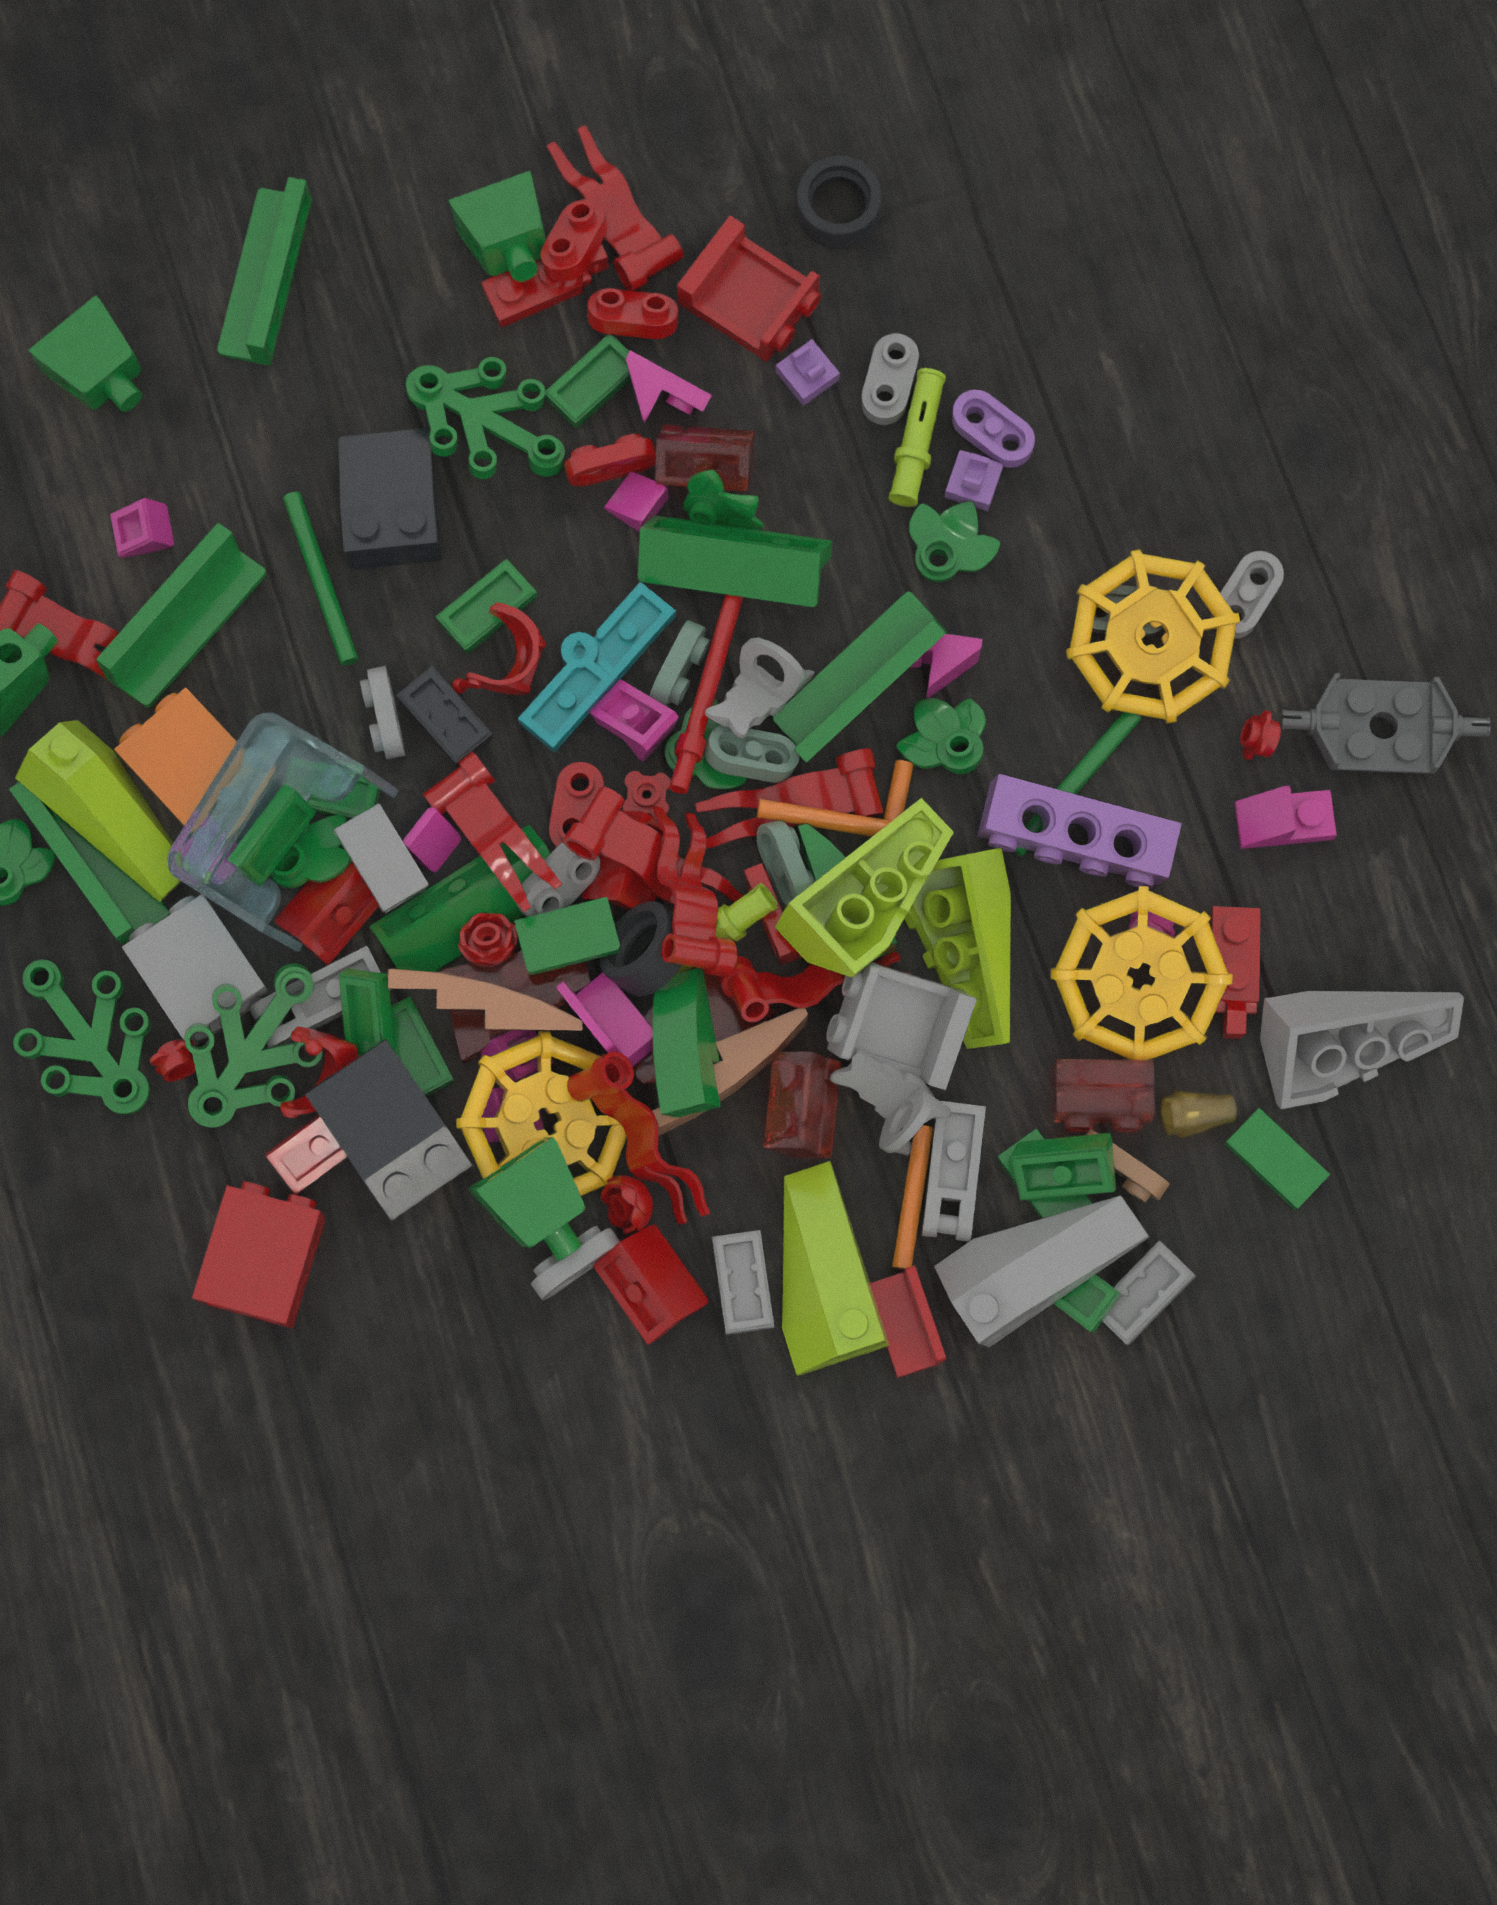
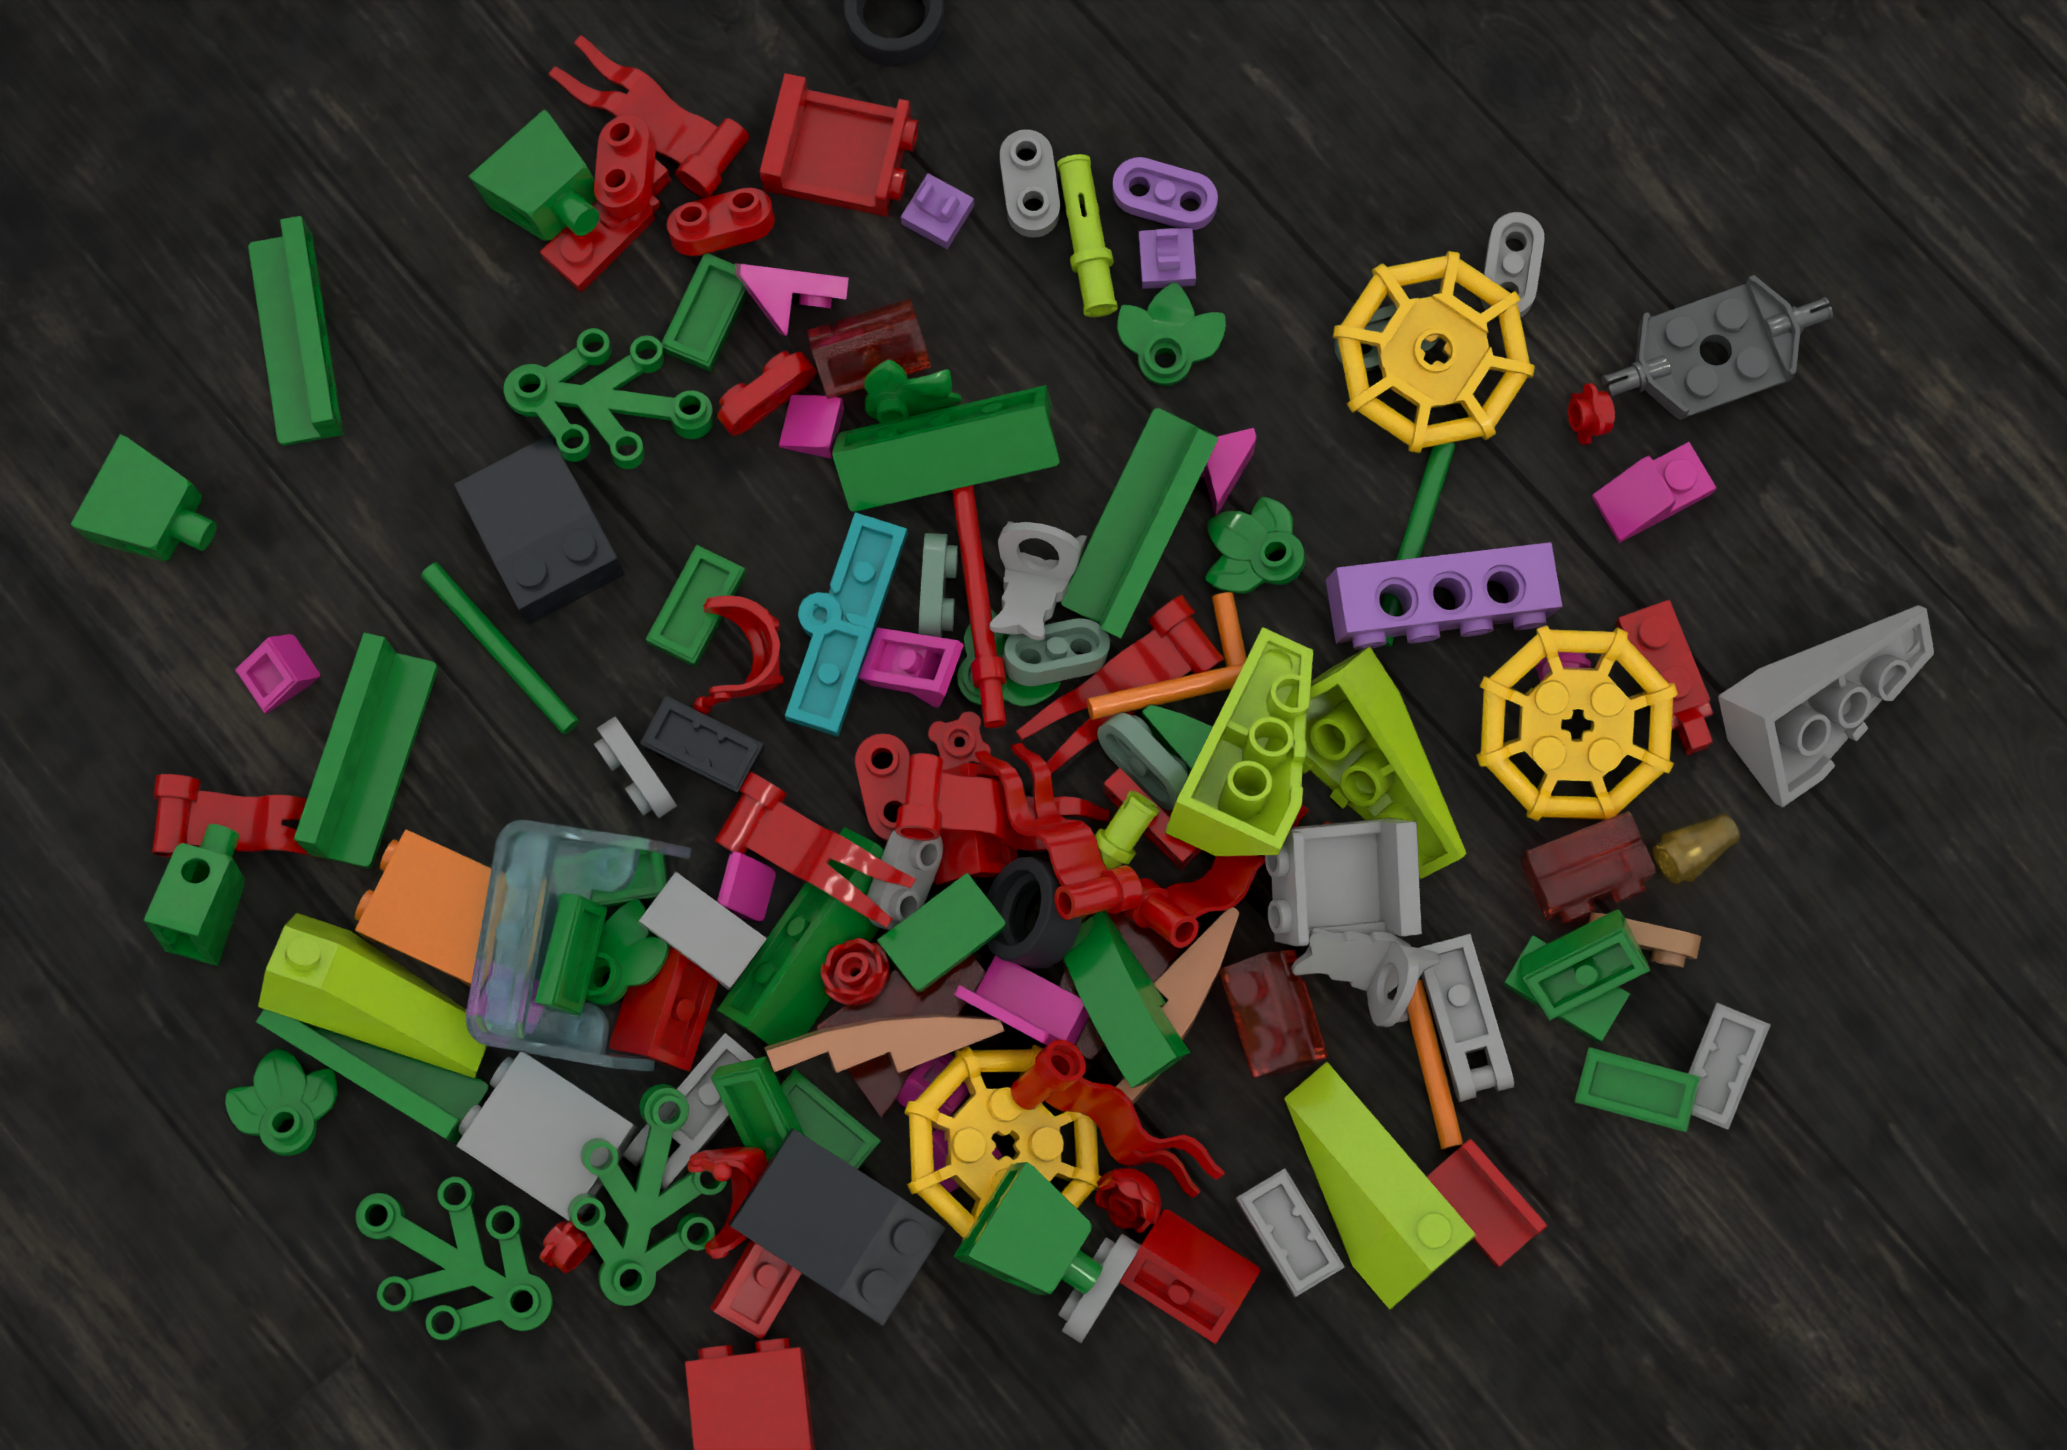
camera: 20 degrees left, 0 degrees up
light grey wedge [934,1196,1150,1347] -> none
green tile [1224,1108,1330,1211] -> none

